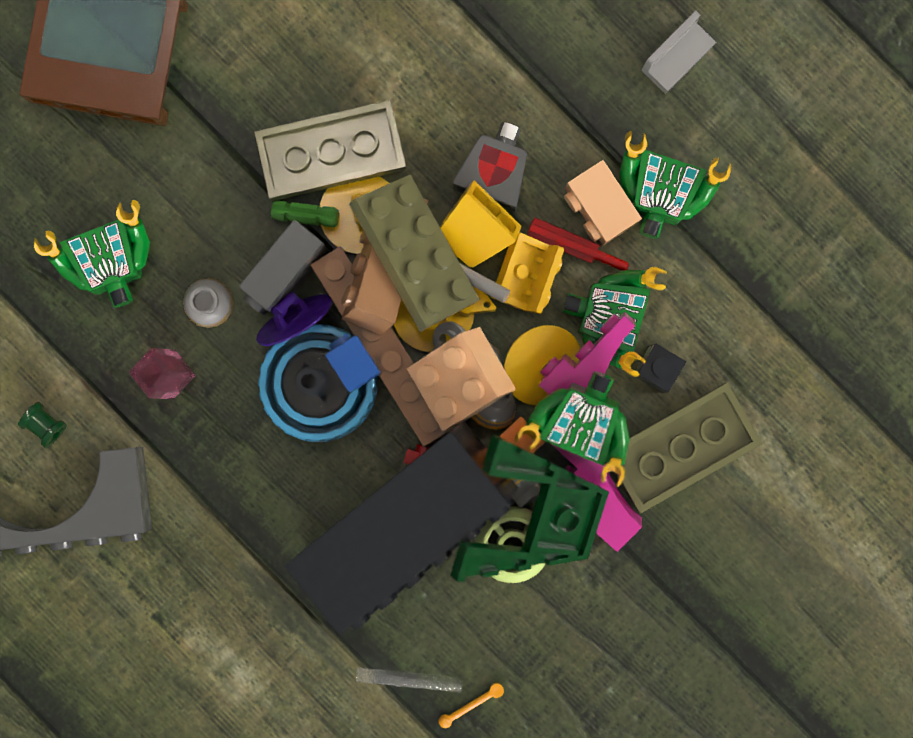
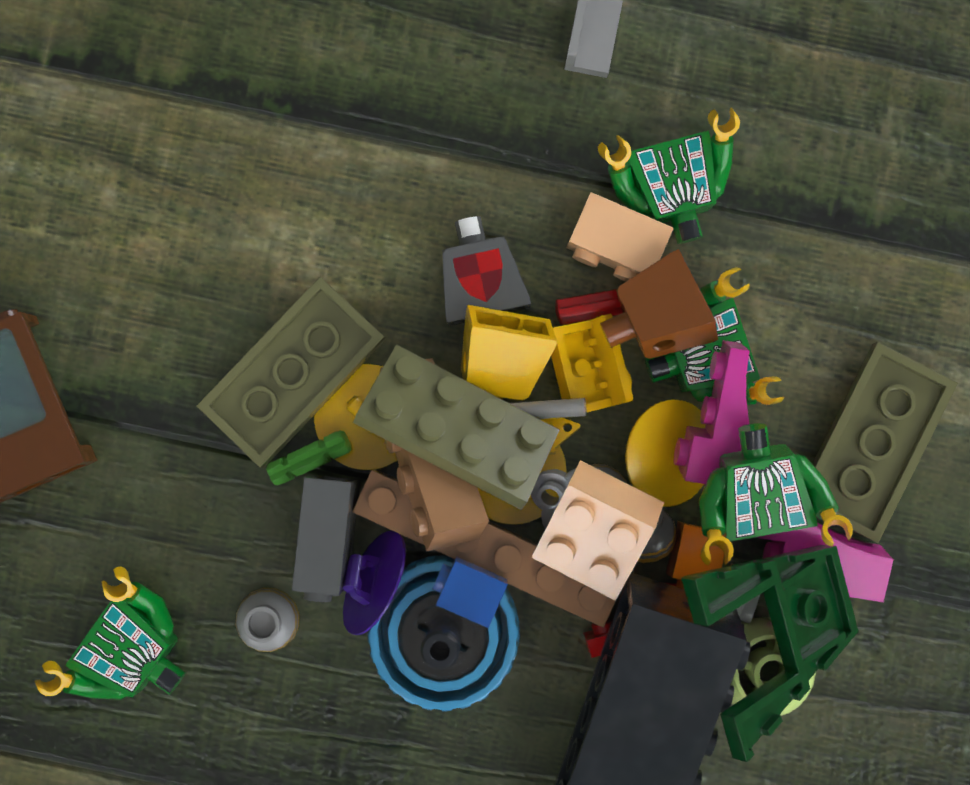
camera: 30 degrees left, 0 degrees up
clear pink brick [129,347,196,399] -> none
black brick [635,343,687,393] -> none
none -> dark orange torso [600,249,718,359]

